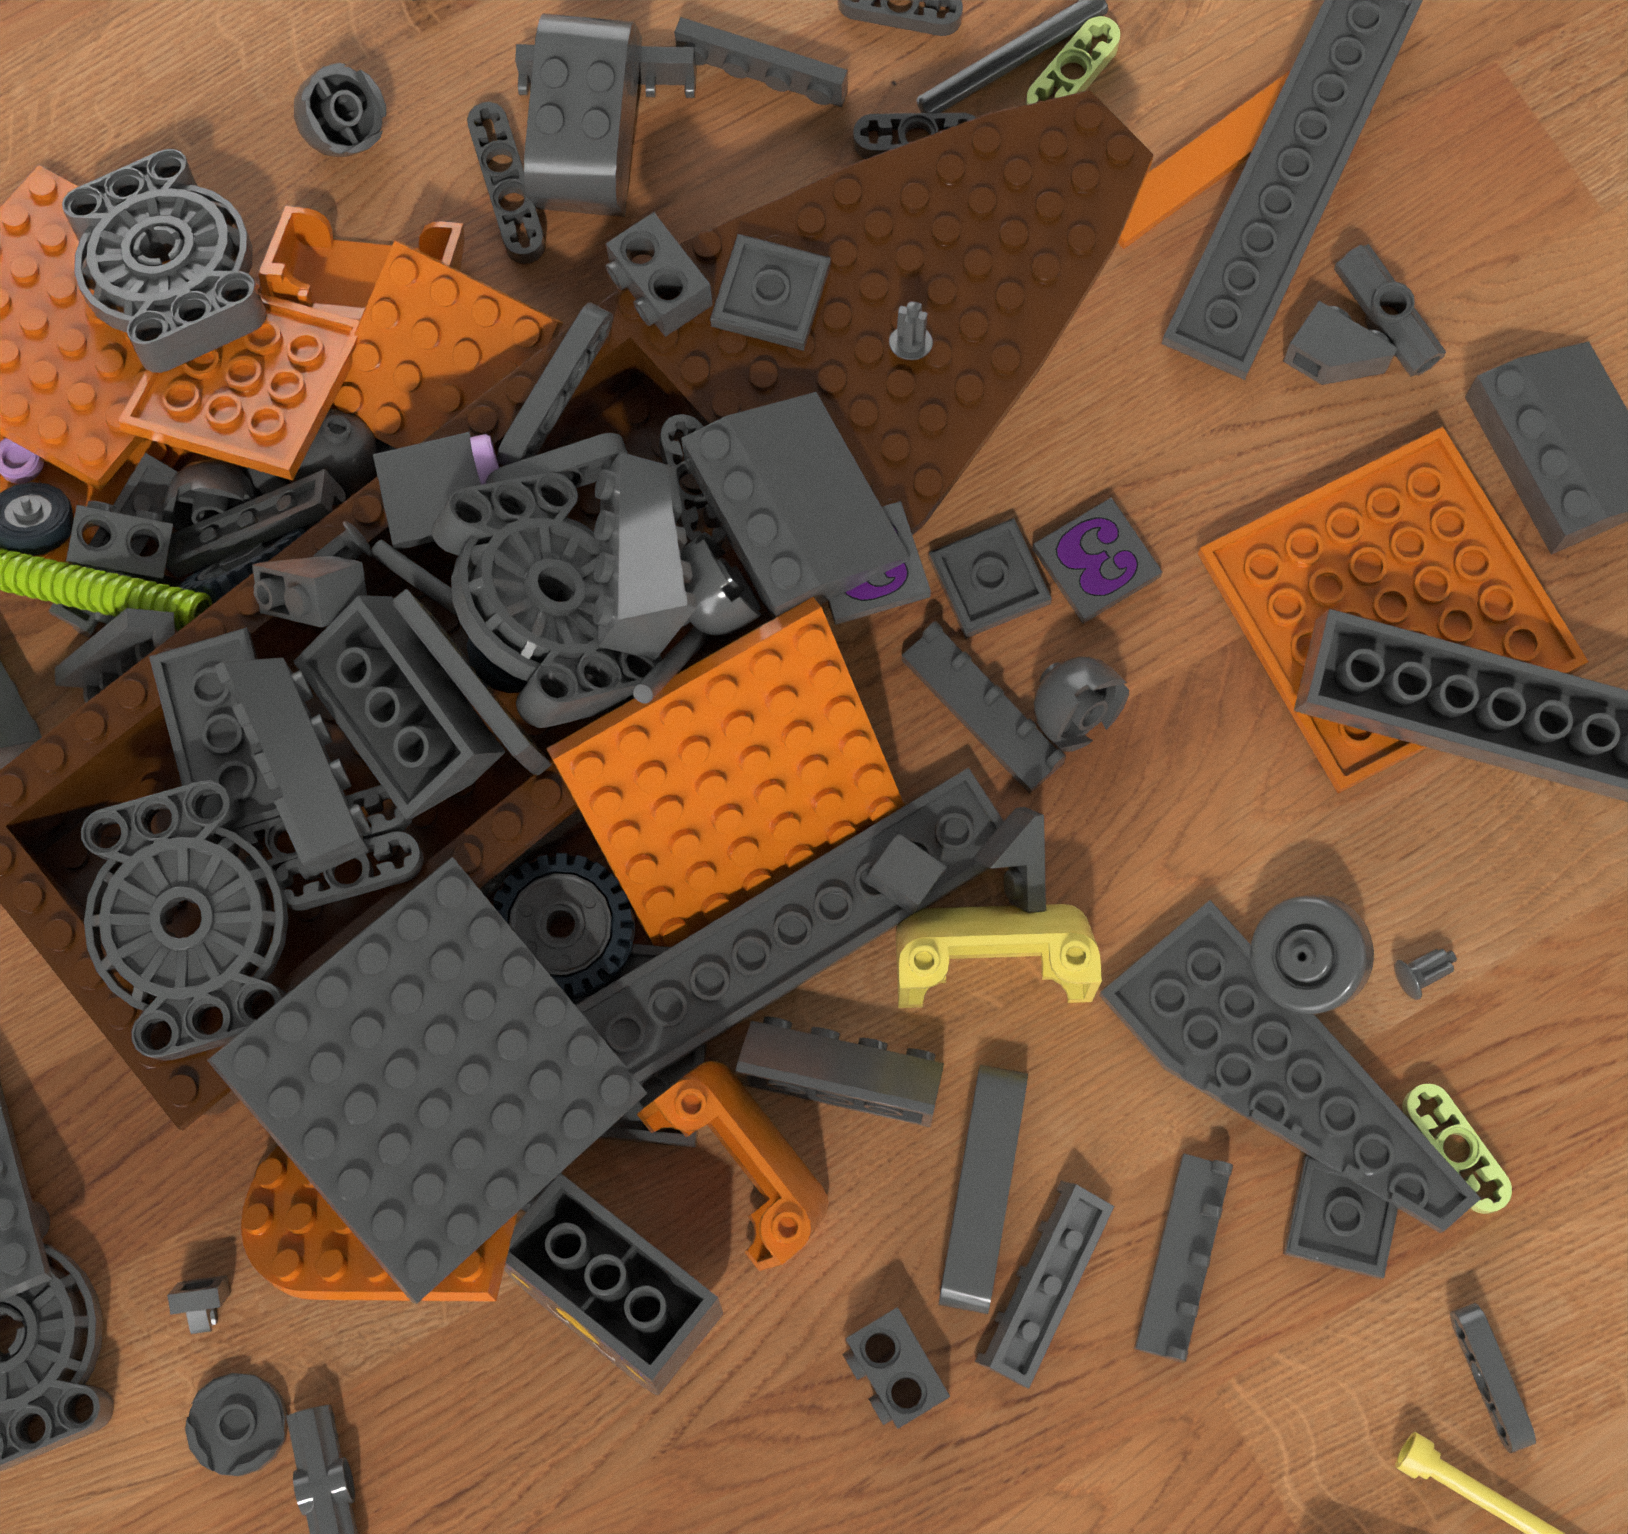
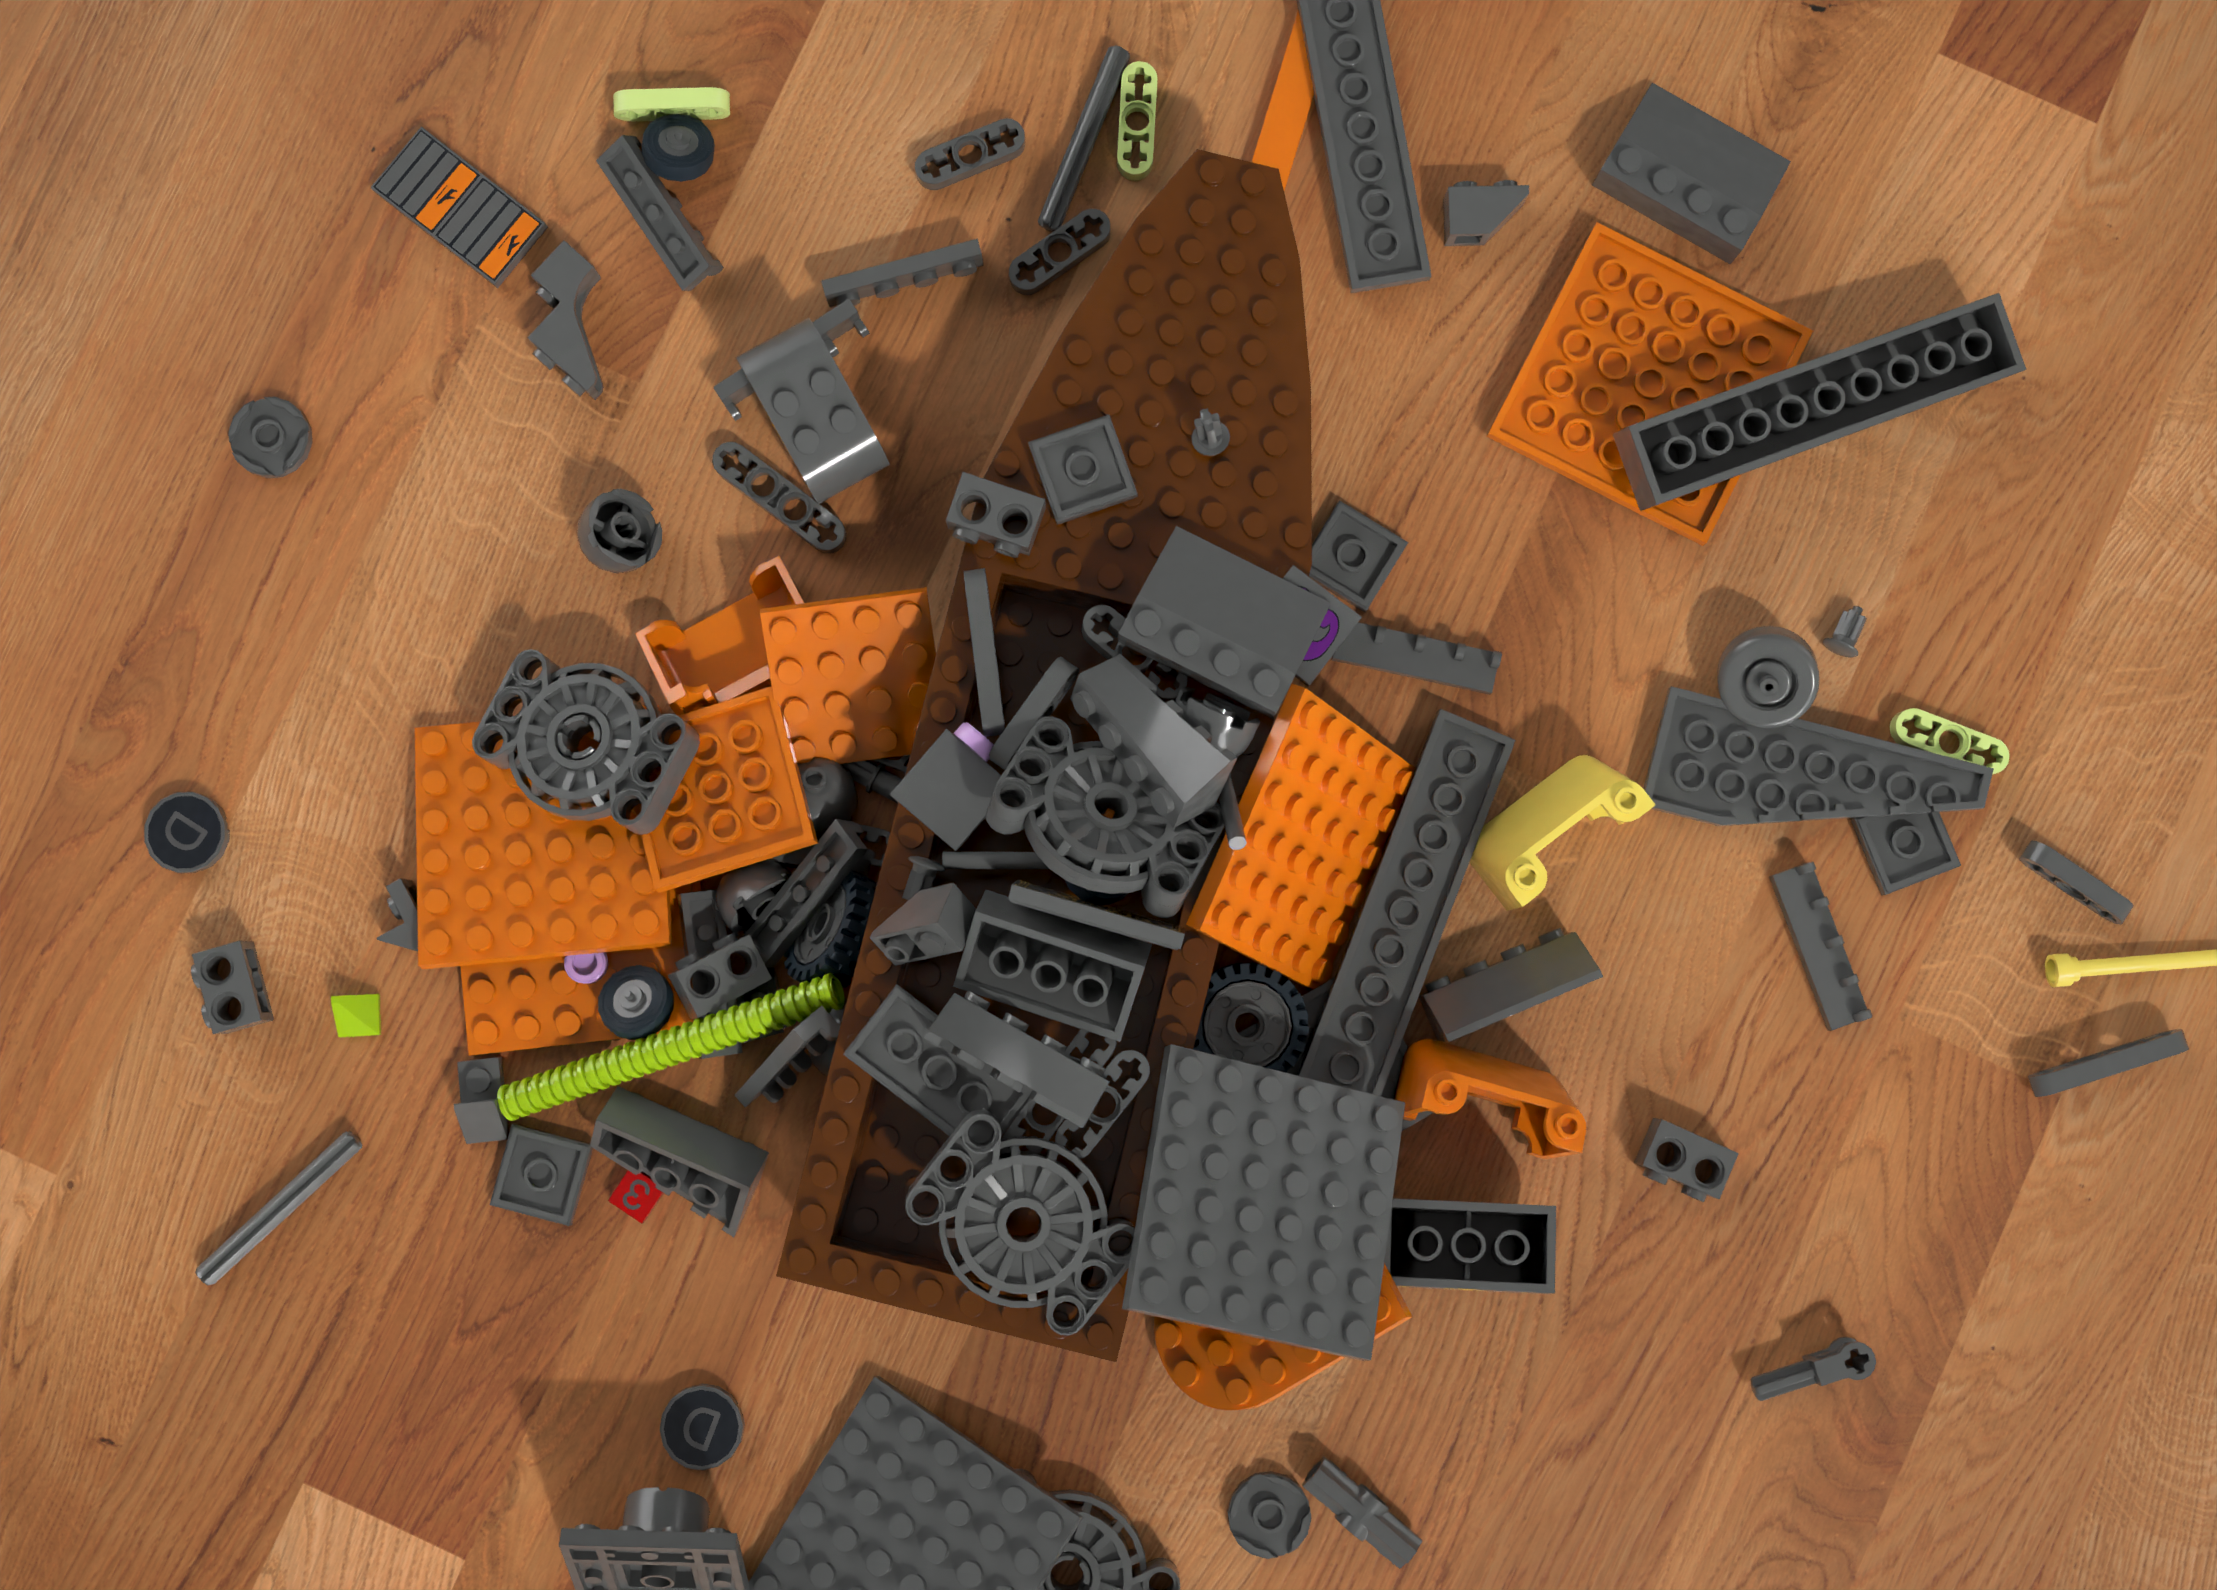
camera: 40 degrees left, 10 degrees up
dark grey tile [167,1275,230,1334] -> none
dark grey panel [865,834,946,915] -> none
dark grey beam [938,1064,1028,1314] -> none
dark grey slope [974,807,1046,913] -> none
dark grey hinge [975,1181,1114,1389] -> none
dark grey tile [1033,498,1163,624] -> none
dark grey cylinder [1034,657,1129,752] -> none
dark grey piece [1334,244,1446,377] -> none

